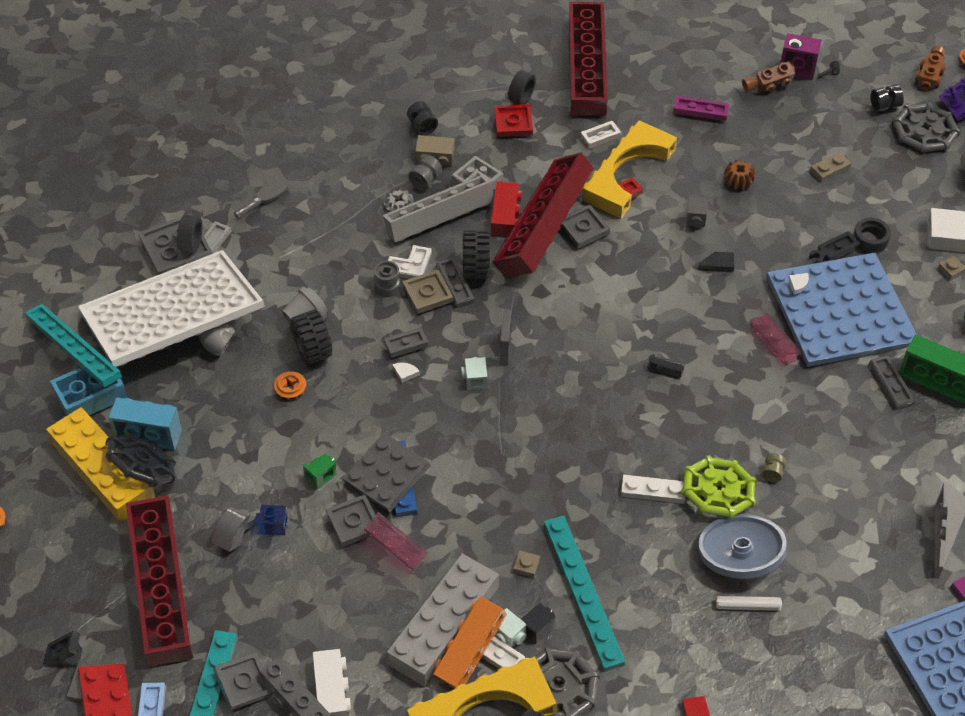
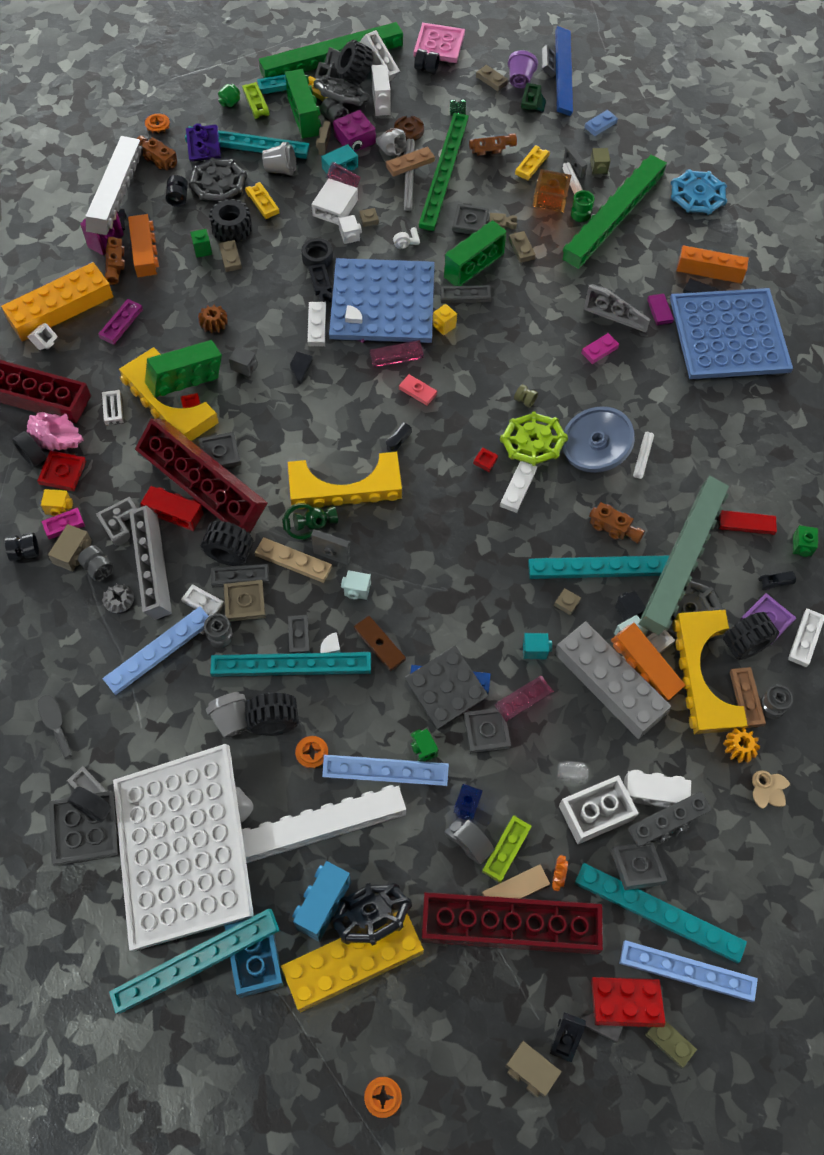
camera: 75 degrees left, 10 degrees up
none -> light orange brick [1,262,113,342]
none -> bright pink hair [26,412,83,451]
none -> white brick [27,323,58,350]
none -> yellow brick [41,489,73,516]
none -> dark pink plate [42,508,85,540]
none -> brick [86,136,142,235]
none -> light blue plate [102,606,209,695]
none -> orange brick [128,214,159,277]
none -> green brick [145,340,222,398]
none -> green brick [190,229,212,258]
none -> black tyre [209,199,252,243]
none -> teal plate [210,652,371,677]
none -> white brick [242,785,406,863]
none -> yellow plate [245,182,280,219]
none -> tan plate [255,537,332,583]
none -> dark green piece [282,503,338,539]
none -> yellow arch [288,452,402,509]
none -> white plate [307,302,326,346]
none -> light blue plate [322,755,449,786]
none -> white brick [339,215,362,244]
none -> reddish brown tile [354,616,406,672]
none -> white plate [393,227,420,249]
none -> coral plate [399,374,437,406]
none -> yellow brick [432,304,457,336]
none -> red plate [473,447,498,472]
none -> lime plate [482,815,532,883]
none -> tan tile [482,865,550,899]
none -> dark tan brick [505,1041,561,1098]
none -> teal brick [523,633,552,659]
none -> orange gear [552,855,568,891]
none -> clear brick [557,761,588,784]
none -> white brick [559,775,639,844]
none -> dark pink plate [581,333,619,364]
none -> dark orange brick [589,502,645,544]
none -> sand green brick [638,475,729,636]

